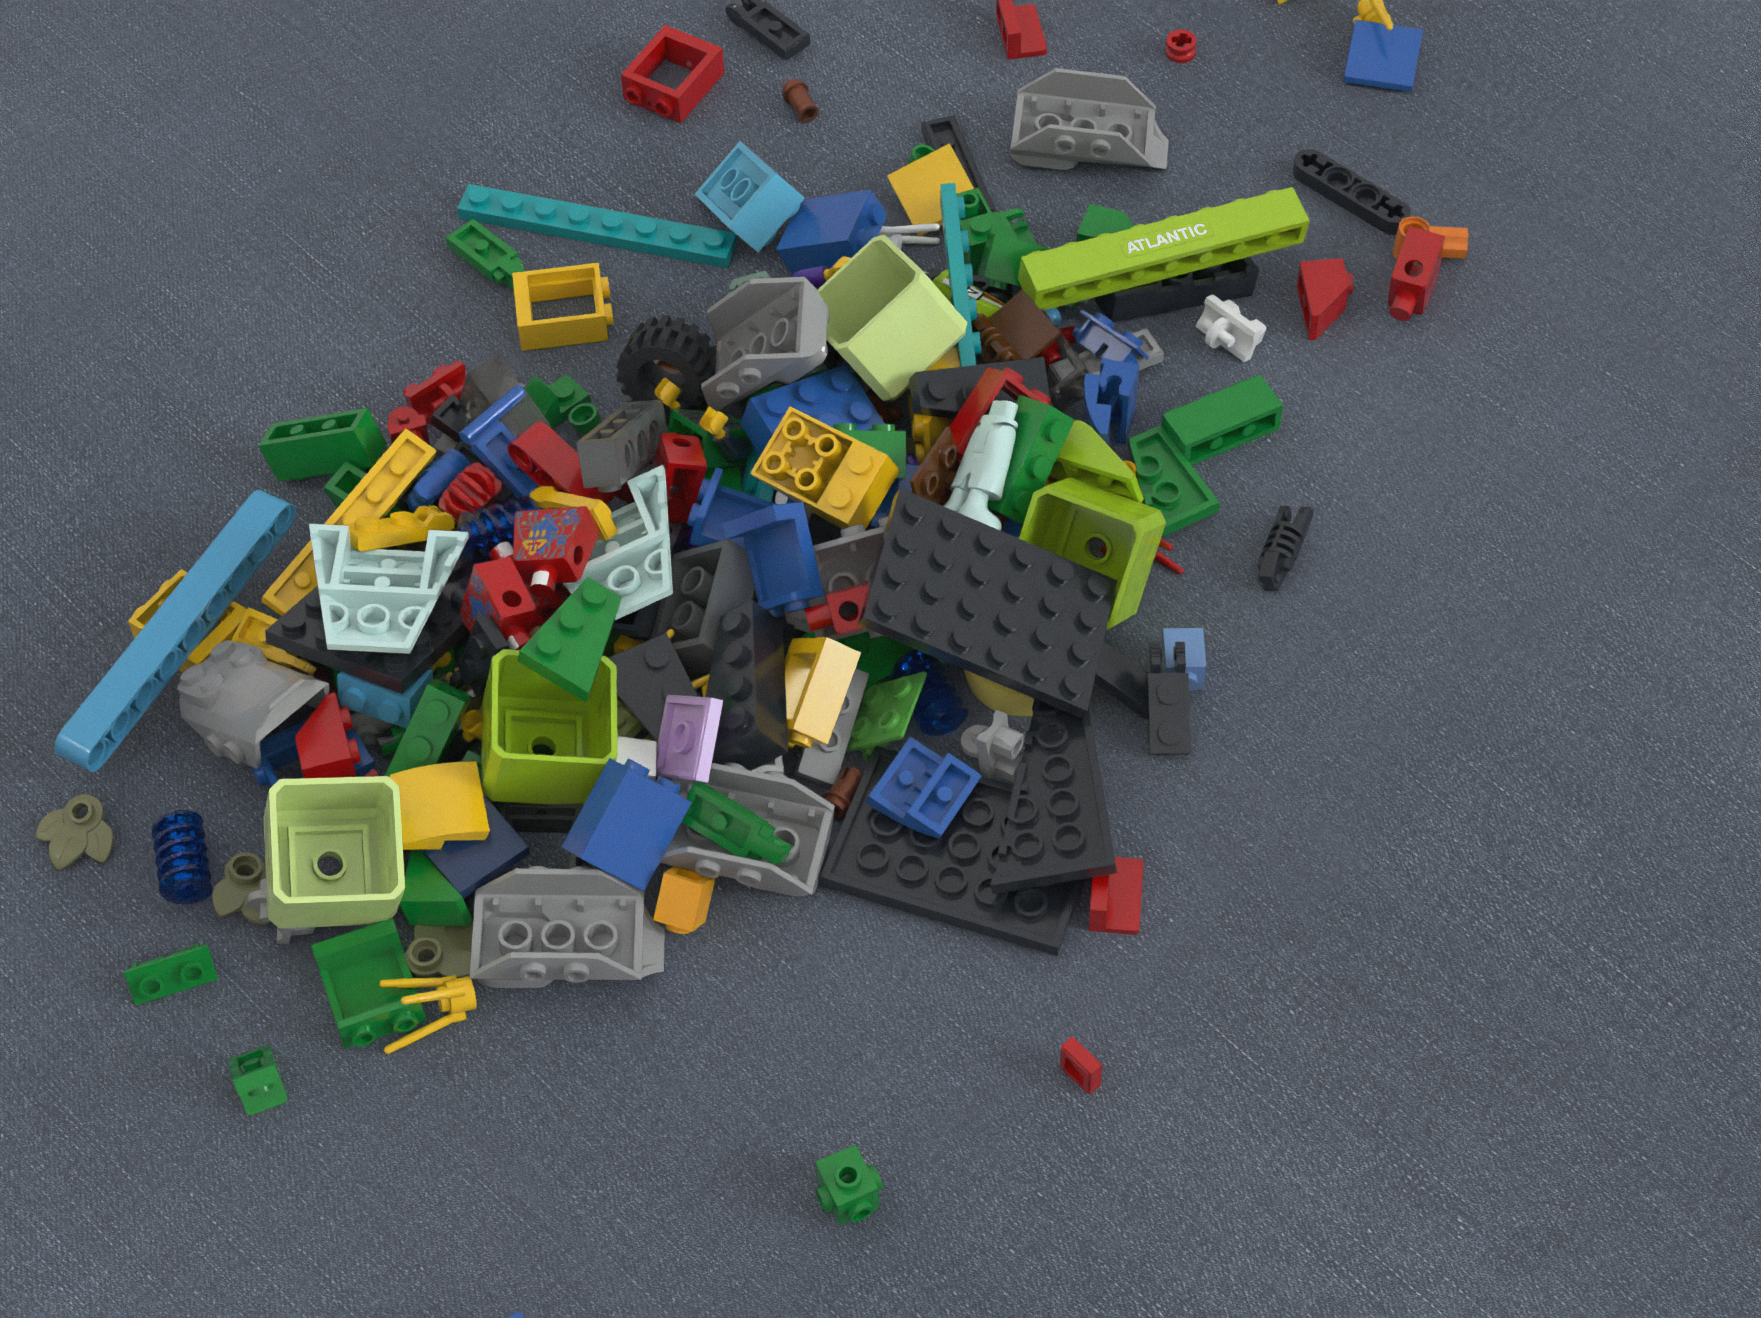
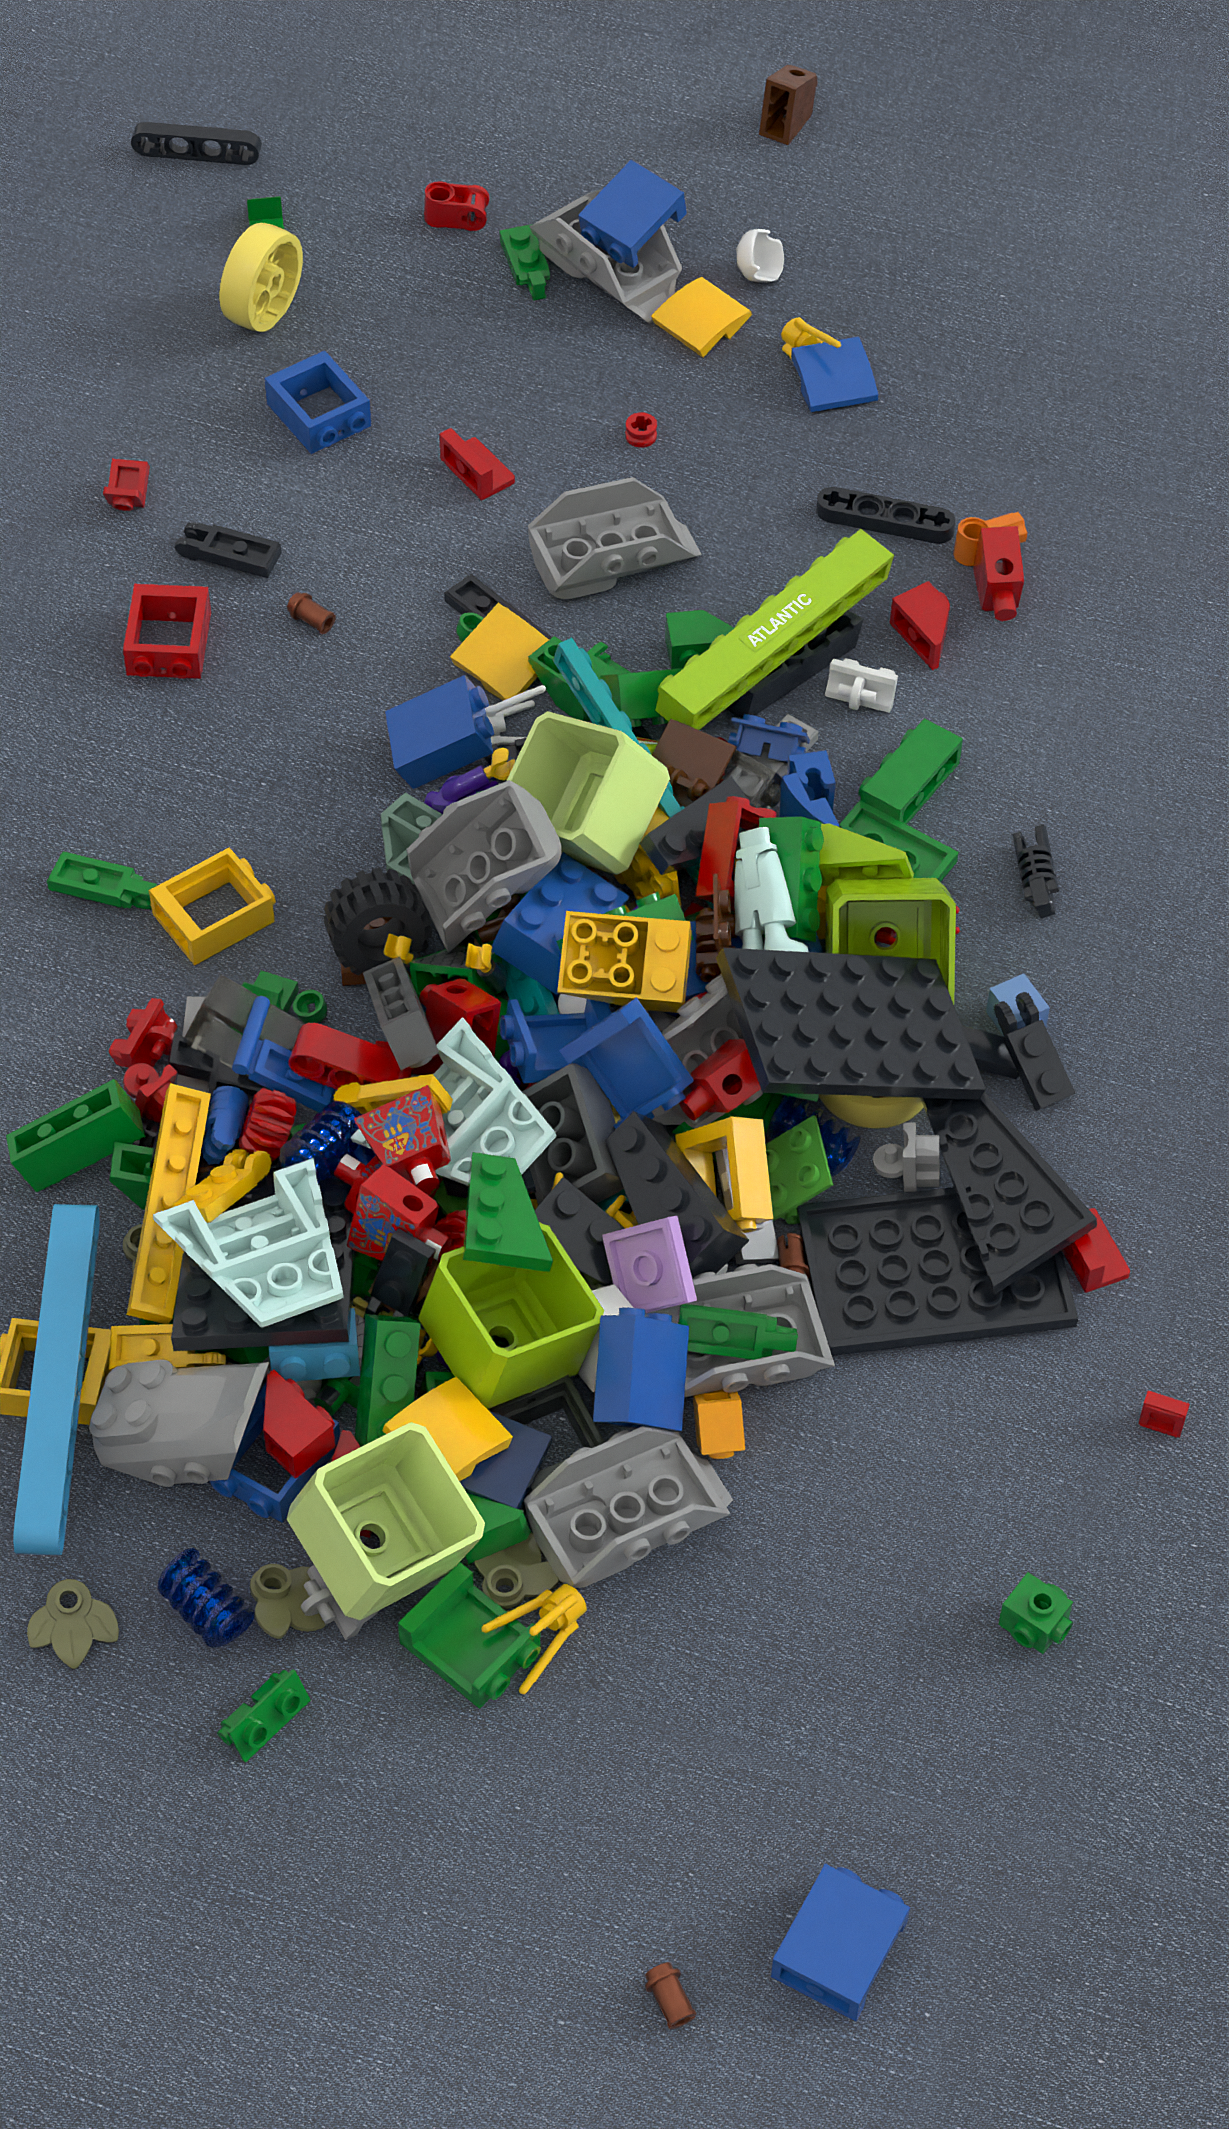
camera: 30 degrees left, 0 degrees up
green slope [228,1044,288,1115] -> none
teal plate [457,184,737,268] -> none
medium azure slope [695,141,805,253] -> none
blue slope [865,736,982,839] -> none

